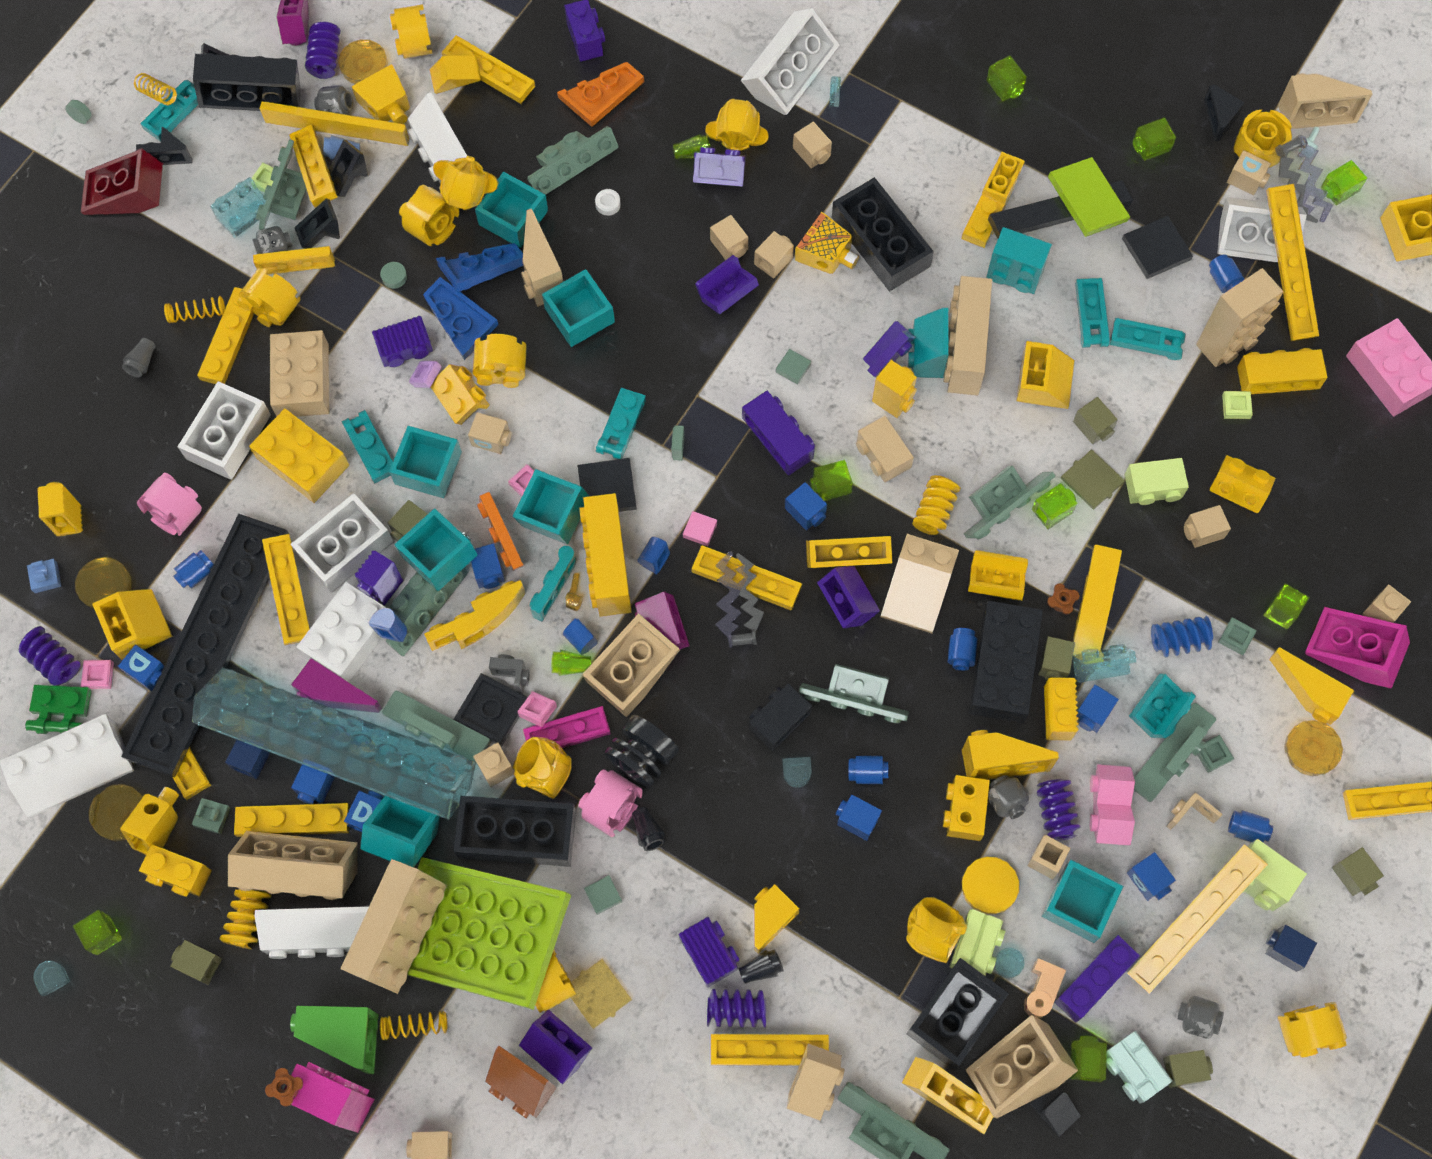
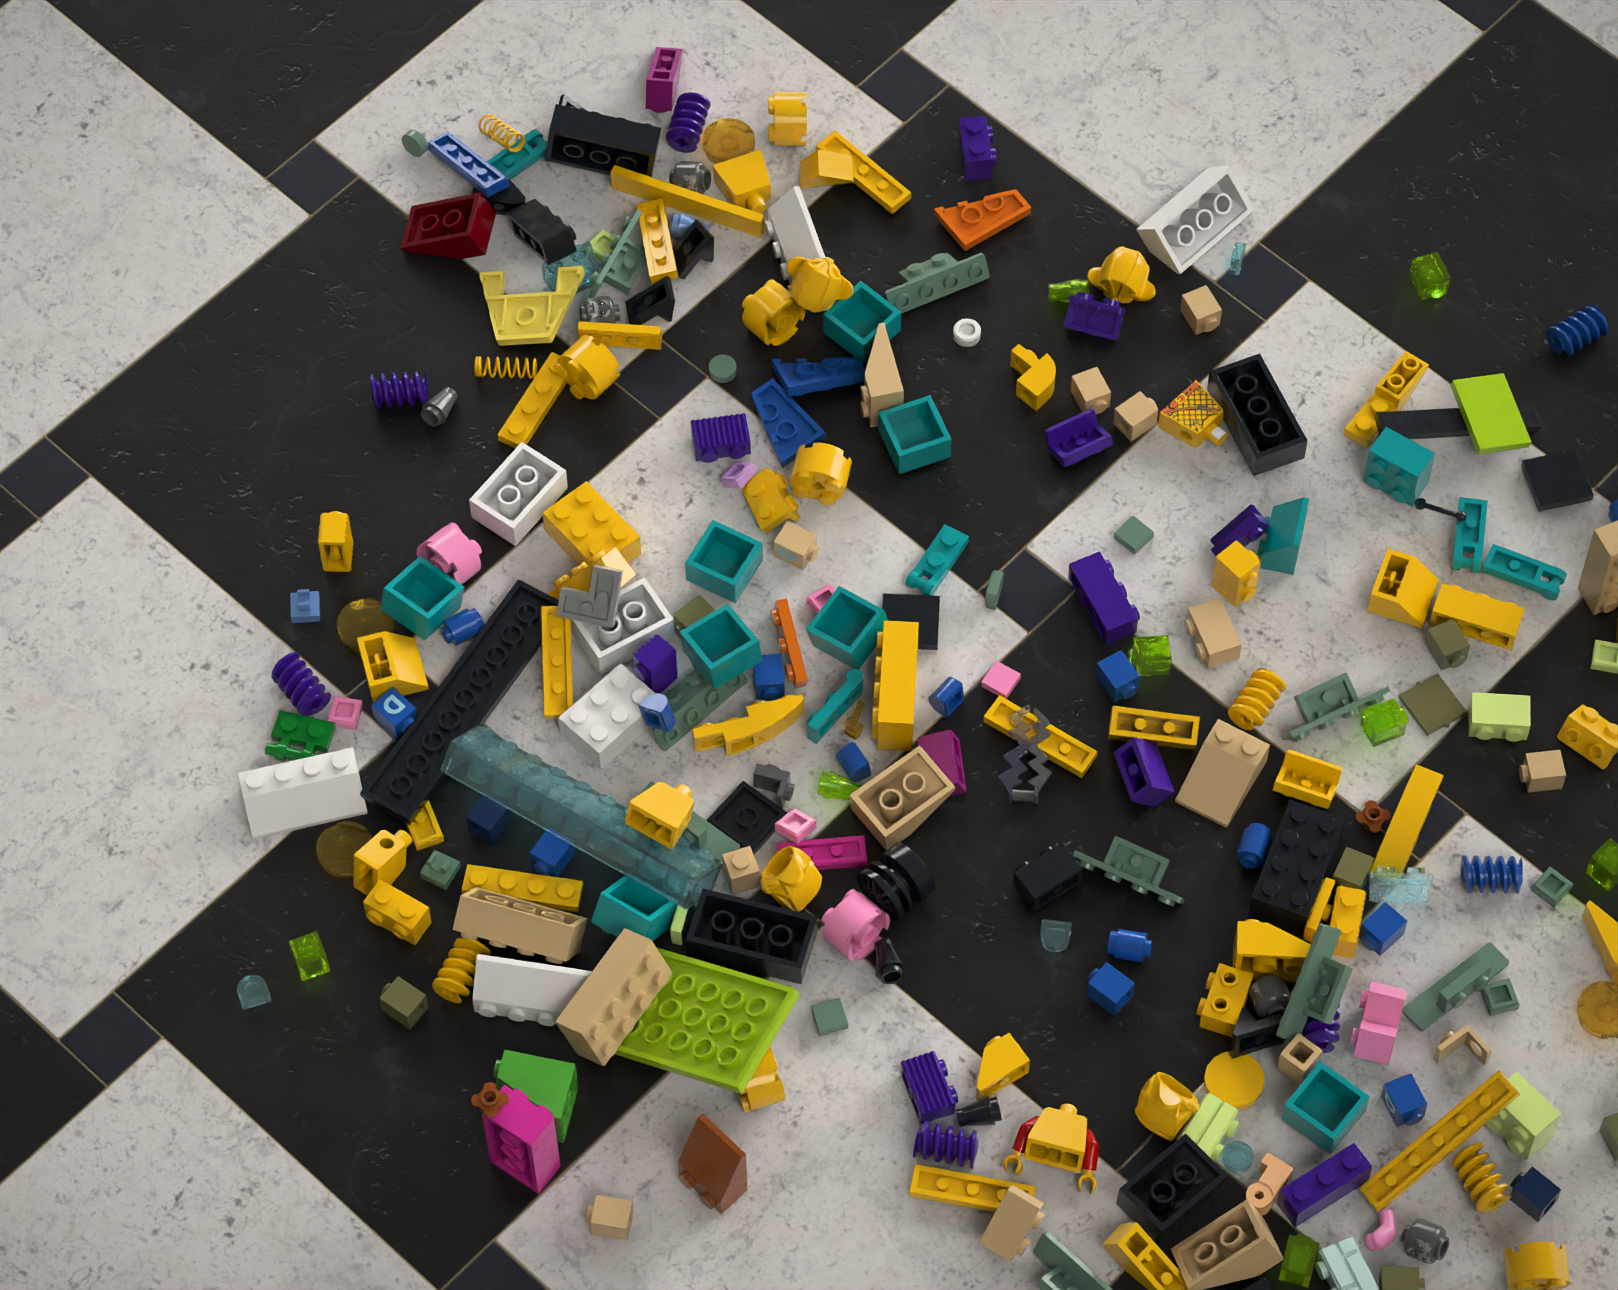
camera: 10 degrees right, 10 degrees down
tan brick [270,330,329,417] -> none
magenta slope [291,658,382,713] -> none
teal plate [341,410,393,484] -> none
blue brick [344,790,383,833] -> none
yellow piece [380,1010,447,1040] -> none
dark purple brick [519,1010,592,1085] -> none
clear yellow piece [571,959,632,1029] -> none
tan brick [943,276,992,396] -> none
teal bracket [1129,674,1196,738] -> none
clear neon green brick [1133,118,1176,161] -> none
blue brick [1228,810,1273,843] -> none
none -> dark purple piece [370,370,428,409]
none -> teal piece [380,556,464,640]
none -> blue tile [427,131,510,198]
none -> light yellow wing [479,266,585,346]
none -> black brick [507,199,577,265]
none -> yellow slope [548,547,636,598]
none -> light grey plate [556,565,624,628]
none -> yellow torso [625,782,695,850]
none -> yellowish green tile [670,905,690,945]
none -> yellow torso [1004,1103,1099,1194]
none -> yellow brick [1010,344,1056,411]
none -> black slope [1230,1007,1285,1059]
none -> sand green bracket [1276,923,1353,1041]
none -> yellow plate [1303,877,1336,942]
none -> bright pink arm [1365,1209,1396,1250]
none -> black hinge [1415,498,1467,522]
none -> yellow brick [1429,583,1525,651]
none -> yellow piece [1451,1142,1511,1213]
none -> blue piece [1546,304,1609,356]

